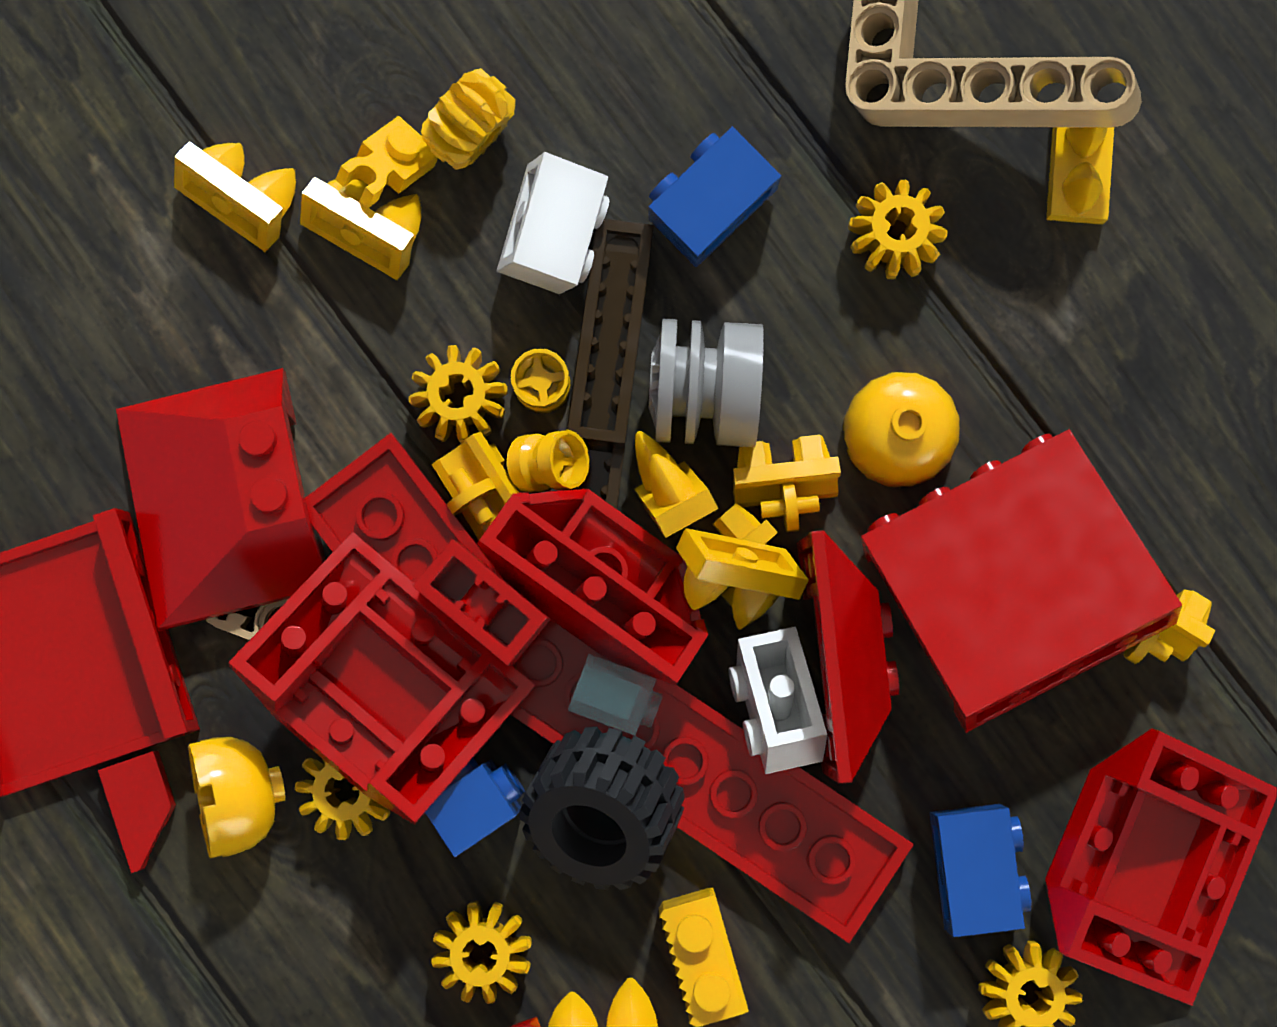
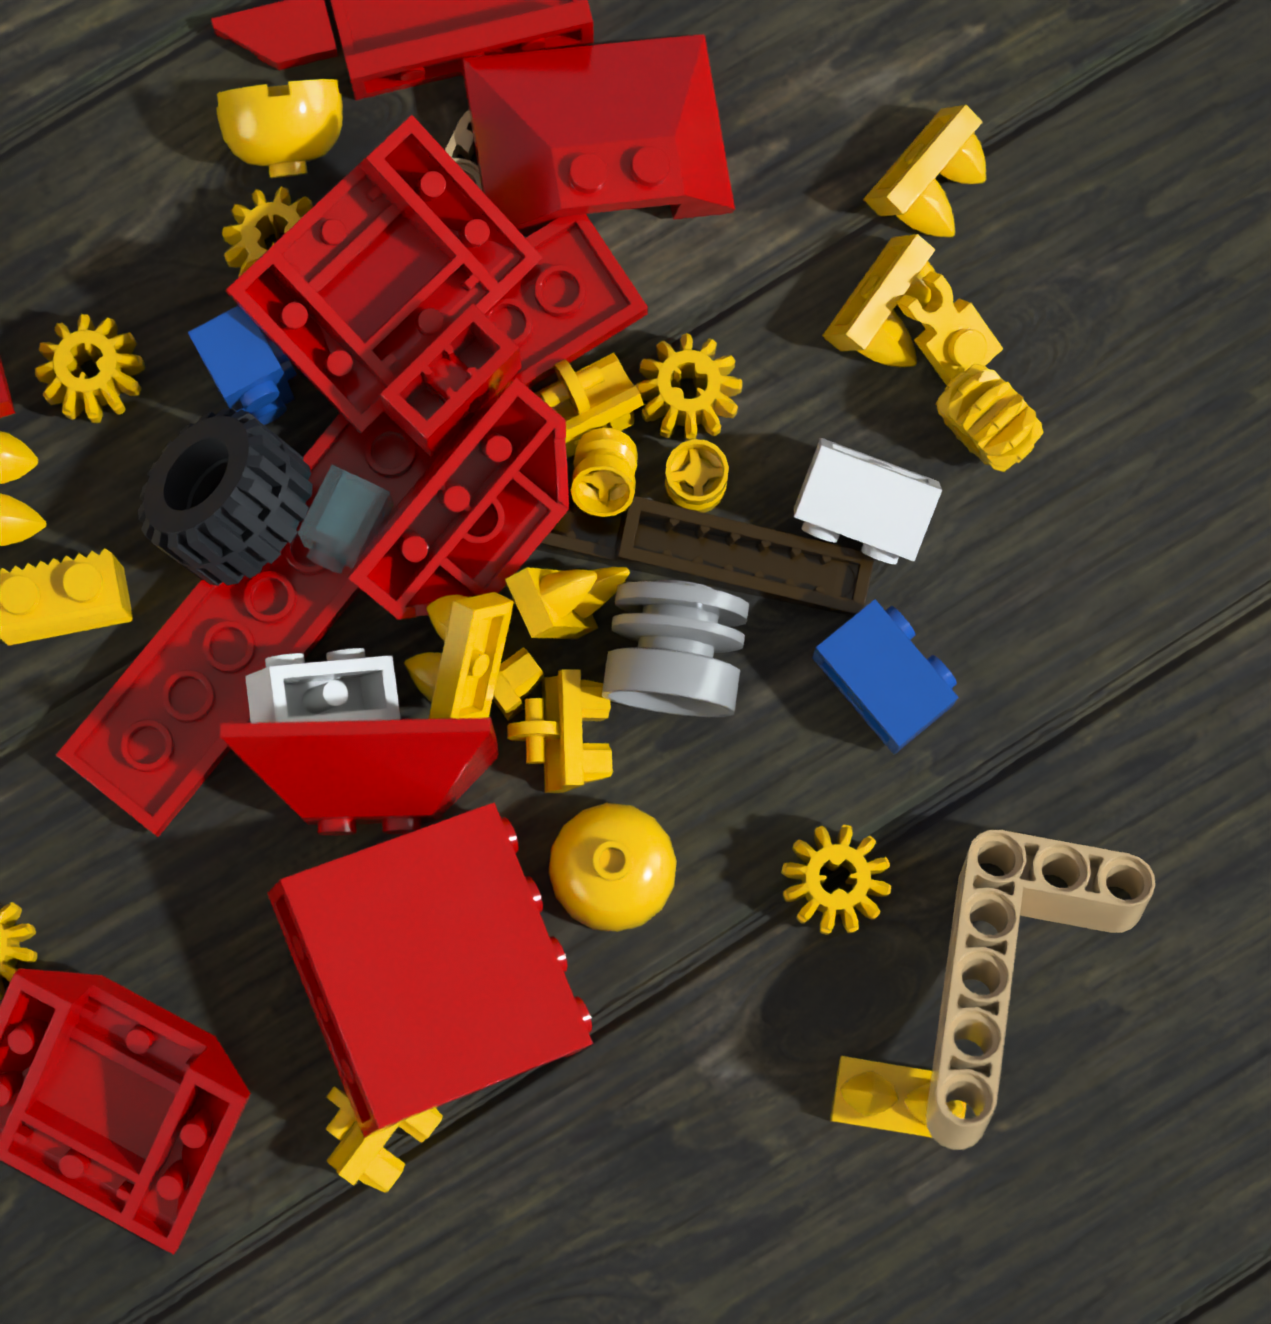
camera: 90 degrees right, 5 degrees down
blue brick [929,804,1031,937] -> none

